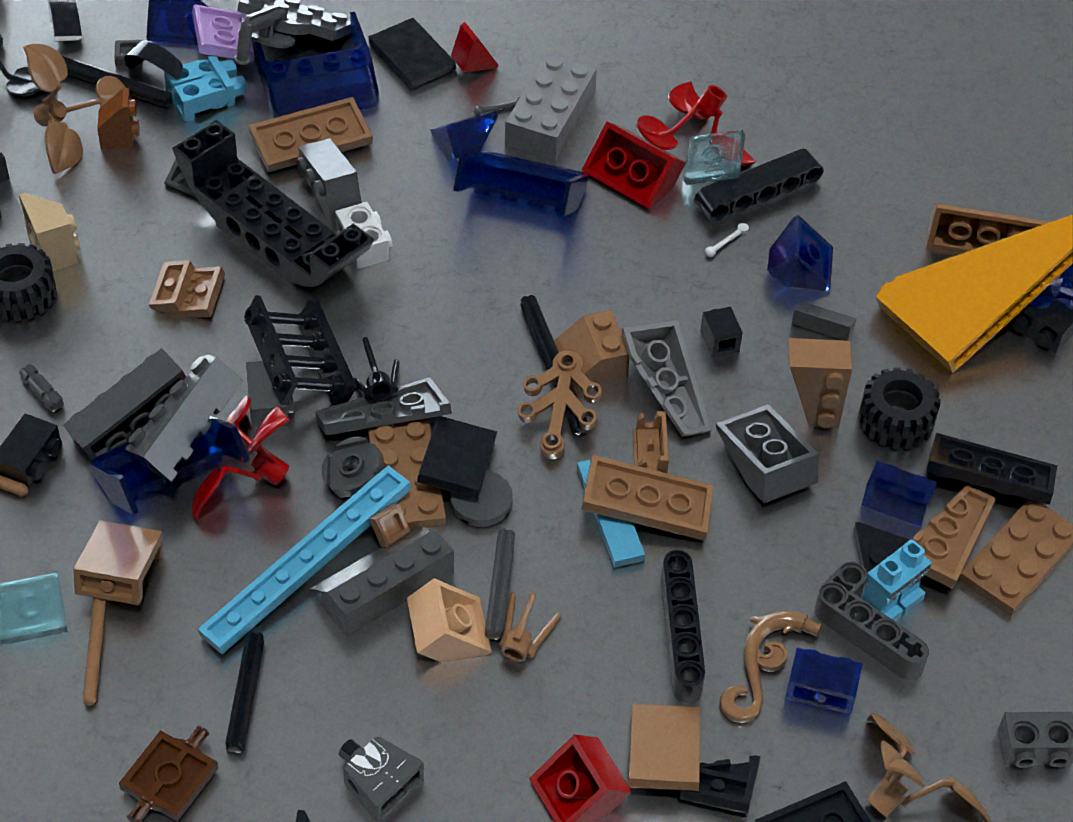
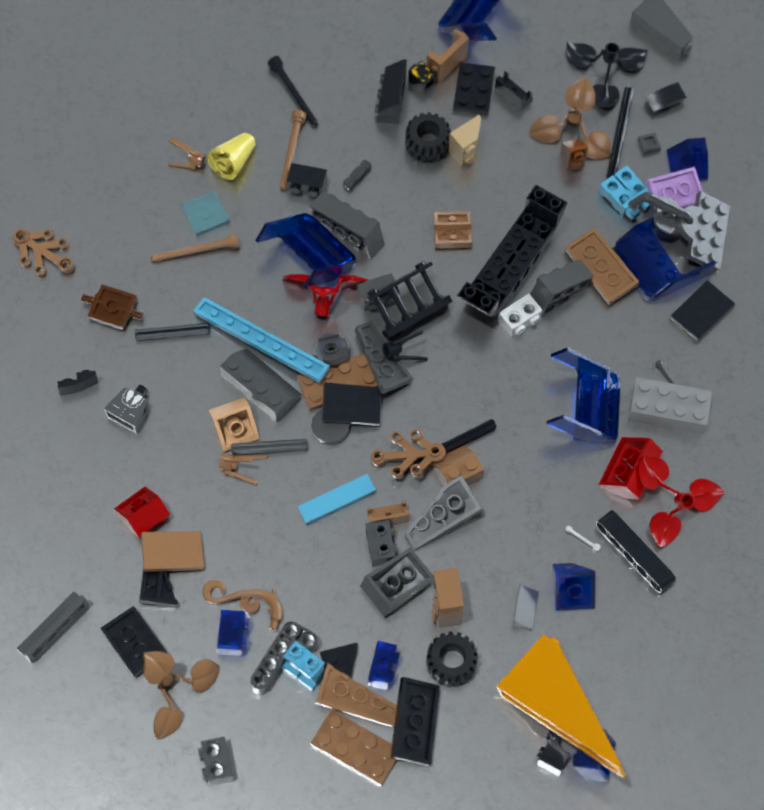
camera: 80 degrees right, 15 degrees up
medium nougat panel [73,520,163,605] -> none
black piece [124,40,183,80] -> none
dark grey wedge [125,354,243,481] -> none
medium nougat tile [370,503,410,548] -> none
clear blue slope [430,111,498,163] -> none
red slope [451,22,499,72] -> none
medium nougat plate [581,455,714,540] -> none
black beam [661,550,705,704] -> none
clear light blue tile [683,129,745,185] -> none
black brick [700,306,743,357] -> none
medium nougat slope [926,203,1049,253] -> none
none -> dark grey brick [365,520,398,567]

